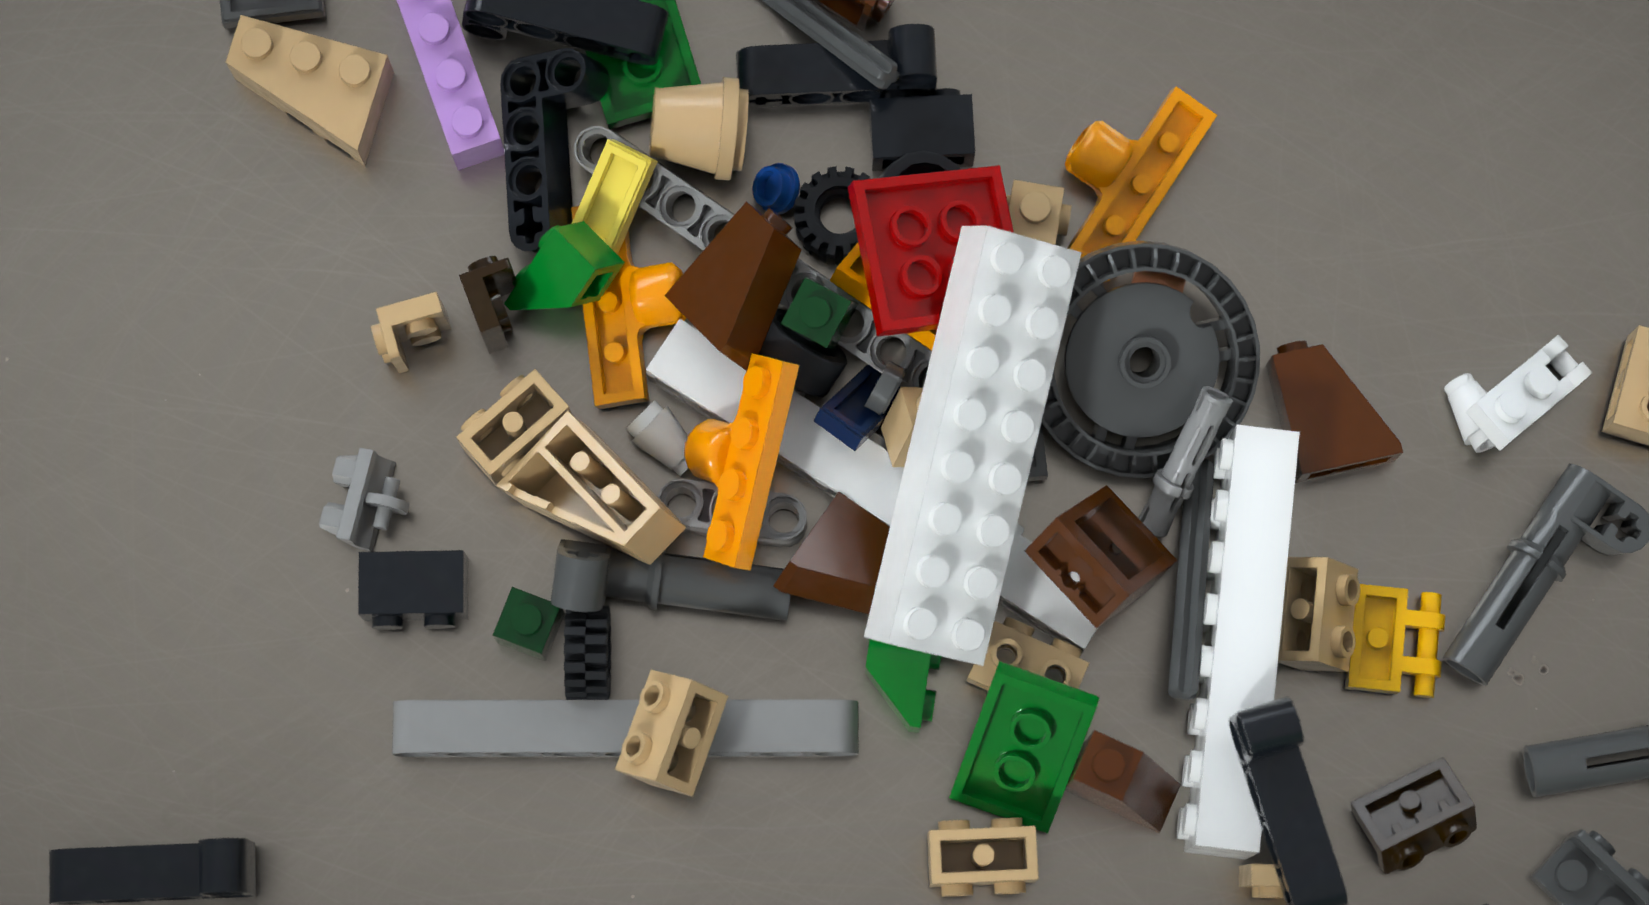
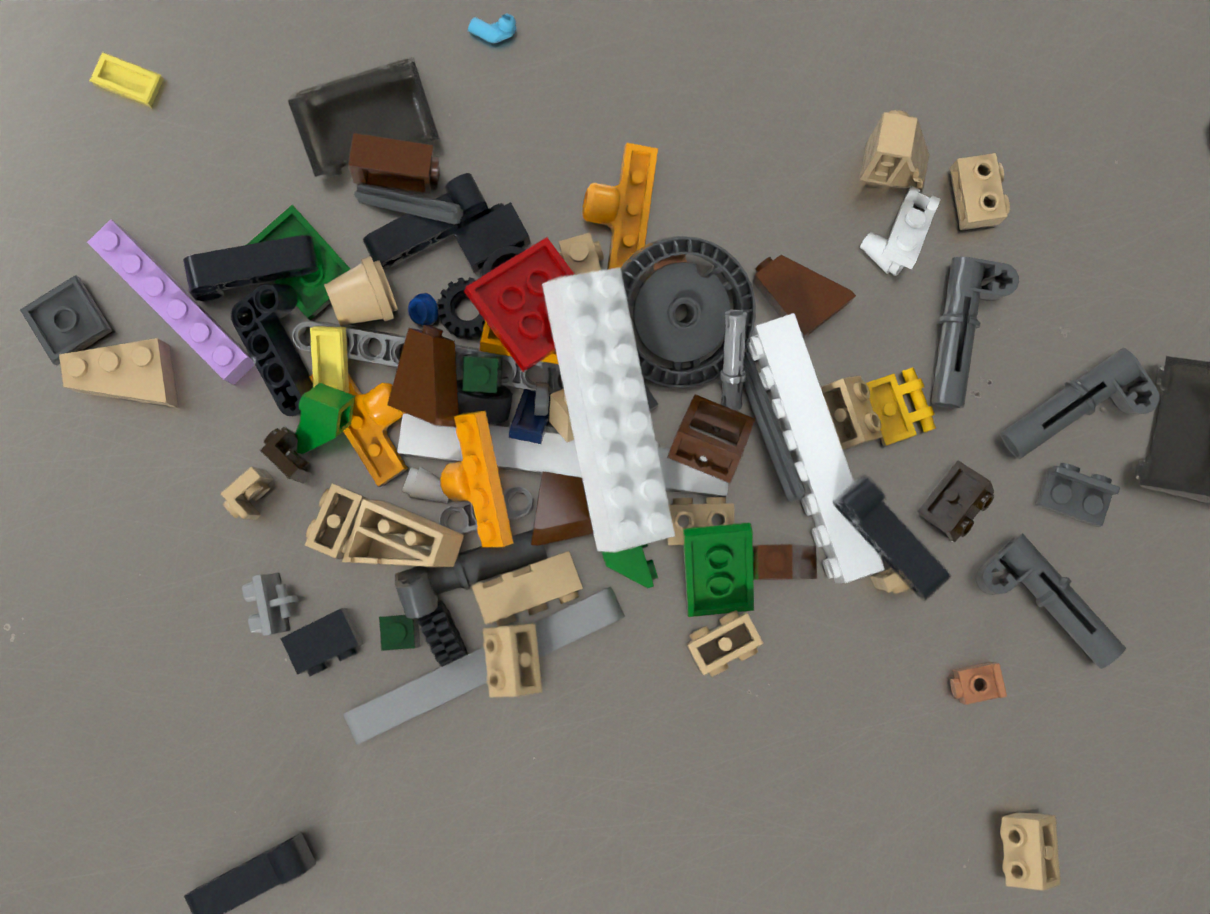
camera: 20 degrees left, 5 degrees up
none -> tan wedge [472,551,584,627]
none -> tan wedge [860,110,929,192]

